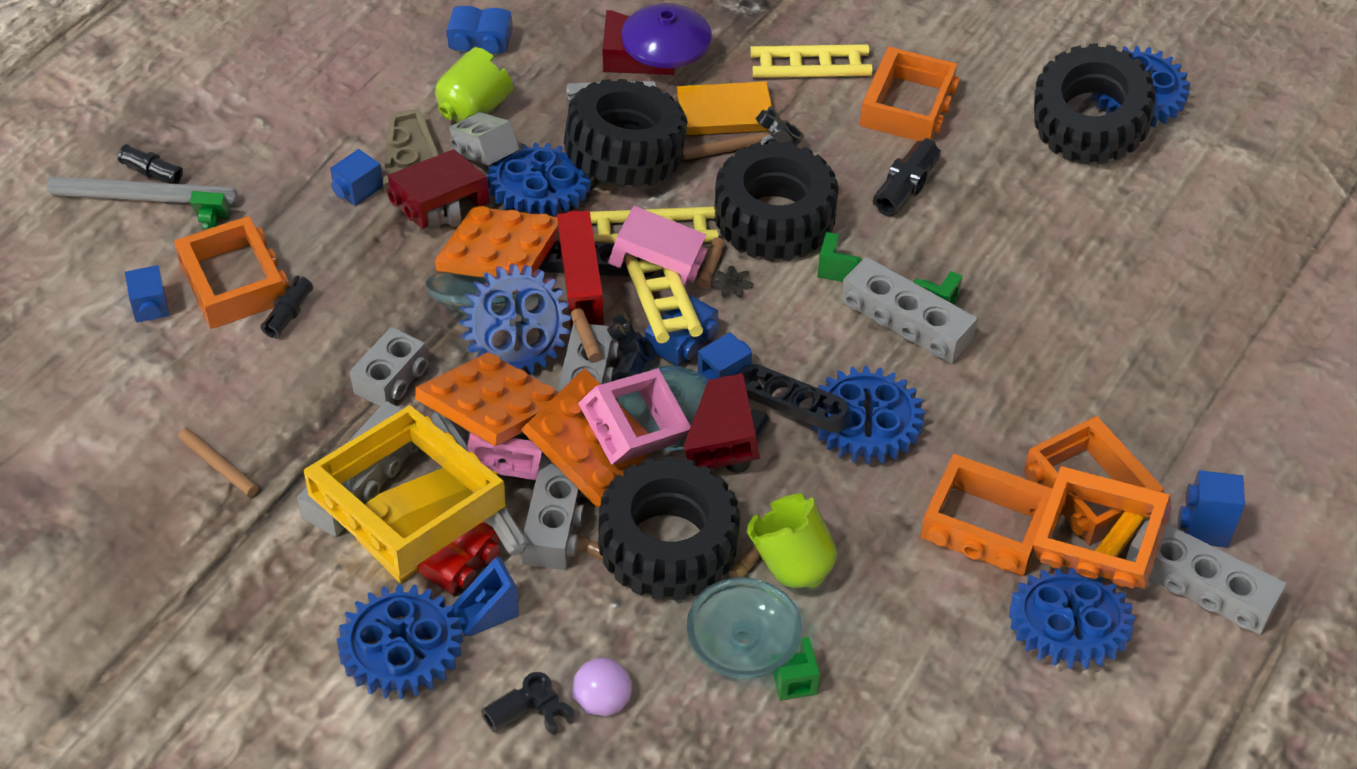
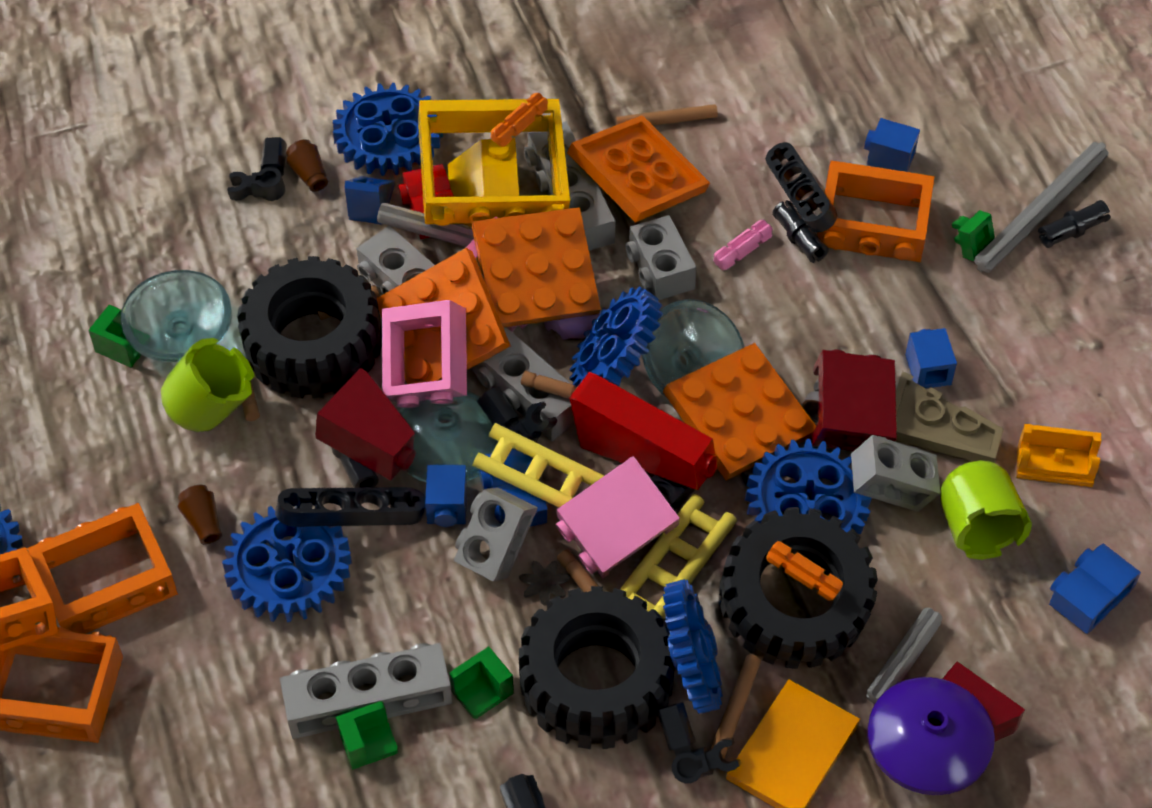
camera: 130 degrees right, 5 degrees up
lavender hair [571,658,632,717] -> none
none -> reddish brown cone [177,484,222,545]
none -> reddish brown cone [286,139,329,192]
none -> light grey brick [454,487,538,582]
none -> orange axle [490,93,548,147]
none -> orange plate [567,115,710,223]
none -> blue gear [663,579,723,714]
none -> bright pink axle [713,220,773,270]
none -> black beam [765,142,838,233]
none -> orange axle [766,541,843,601]
none -> light orange hinge [1016,424,1101,487]

